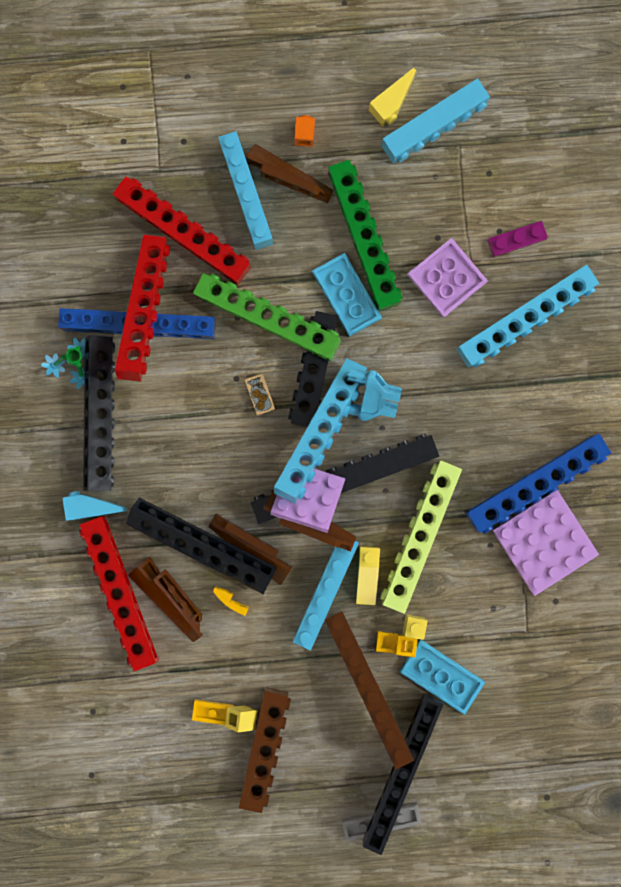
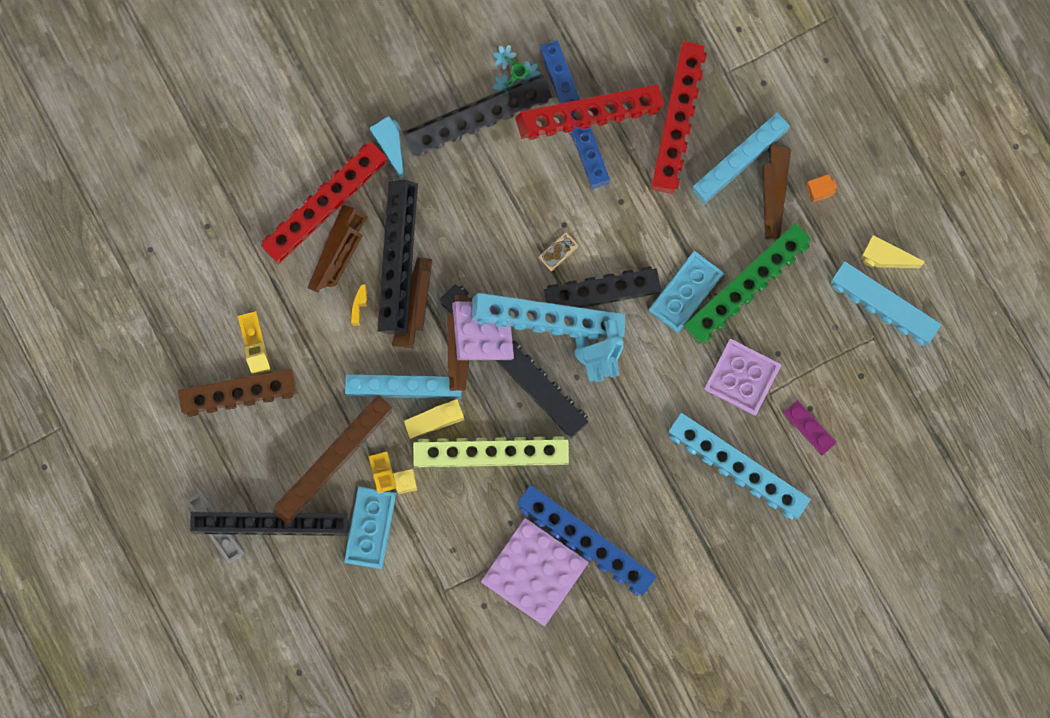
camera: 75 degrees right, 5 degrees down
bright green brick [193,273,341,362] -> none

